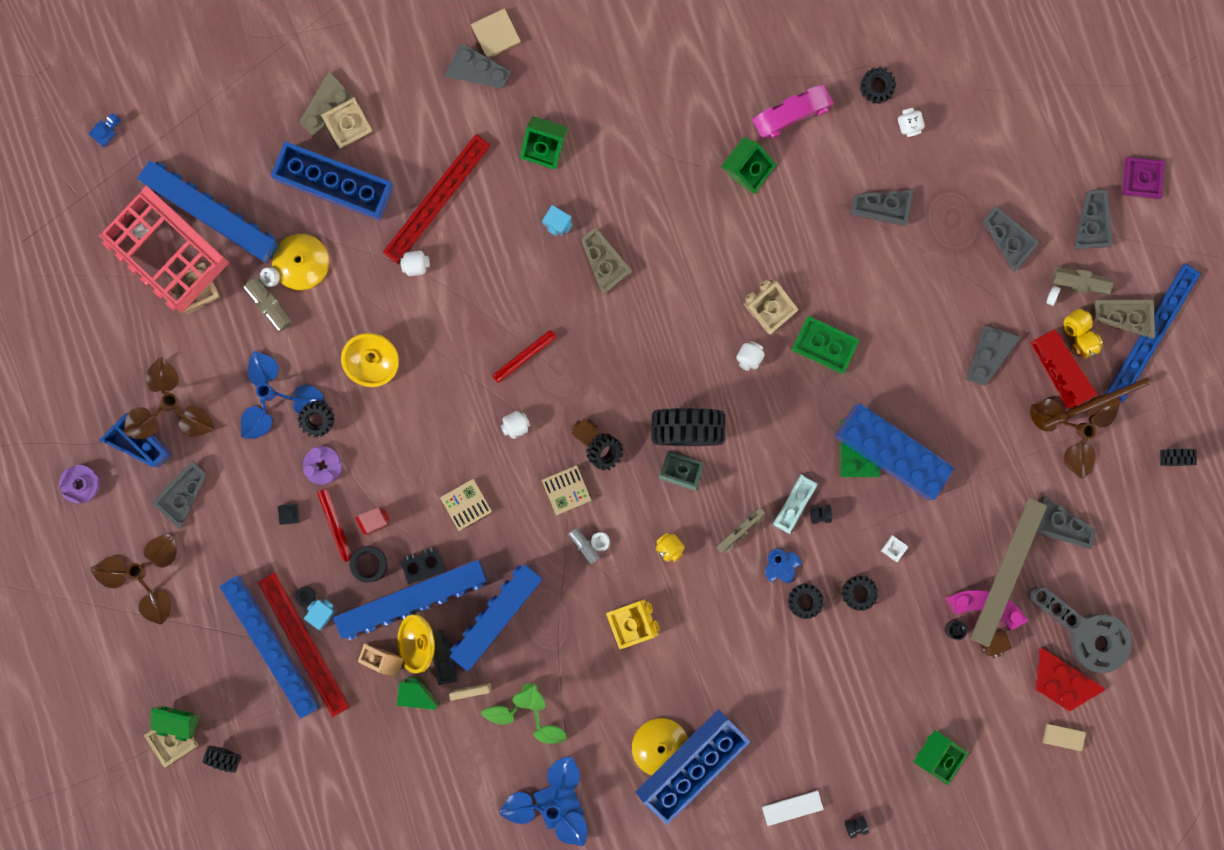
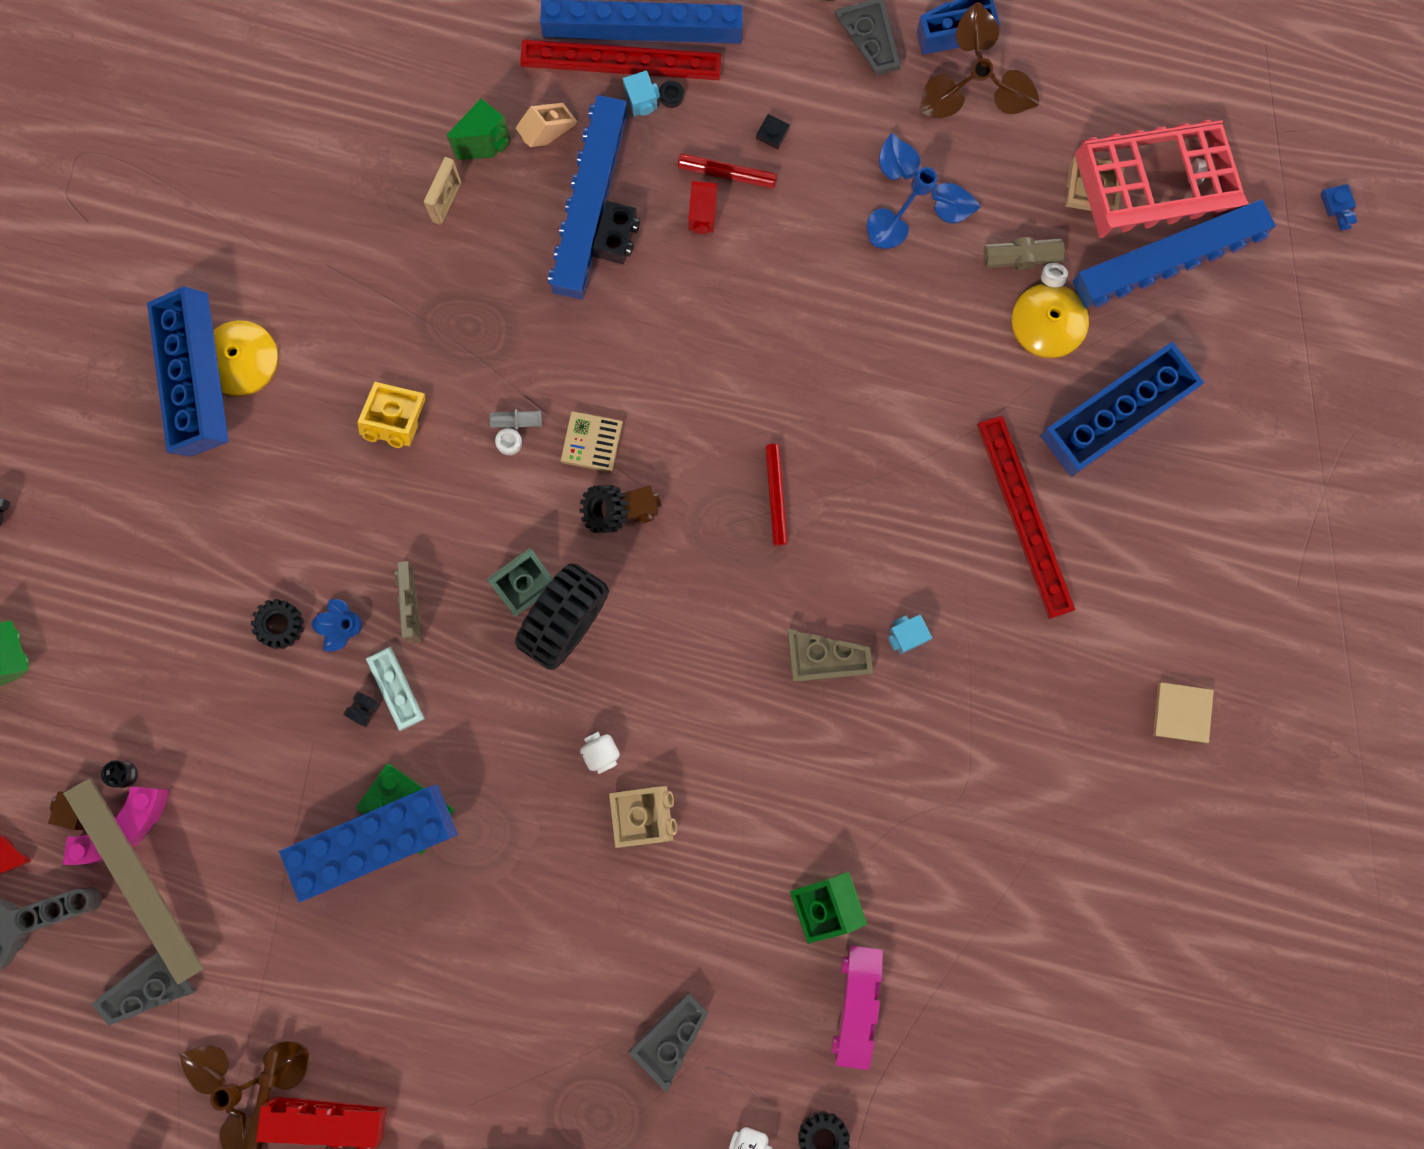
camera: 120 degrees right, 5 degrees down
black tyre [298,400,335,438] -> none
dark tan wing [300,71,354,137] -> none
medium lavender plate [303,446,342,485] -> none
tan tile [321,97,373,149] -> none
yellow dish [341,333,399,387] -> none
black tyre [349,546,388,583] -> none
yellow dish [397,614,435,673] -> none
white head [401,250,430,276] -> none
black hinge [433,630,458,685] -> none
tan tile [440,479,492,531] -> none
dark grey wing [444,43,512,88] -> none
blue brick [450,564,544,671] -> none
bright green plant [480,683,568,744] -> none
blue plant [499,756,587,846] -> none
white head [500,411,530,439] -> none
green slope [520,116,568,170] -> none
blue tile [533,785,584,830] -> none
yellow head [656,533,685,562] -> none
white tile [762,790,824,826] -> none
green plate [791,316,859,375] -> none
black tyre [842,576,879,611] -> none
white plate [881,535,908,562] -> none
dark grey wing [966,325,1021,386] -> none

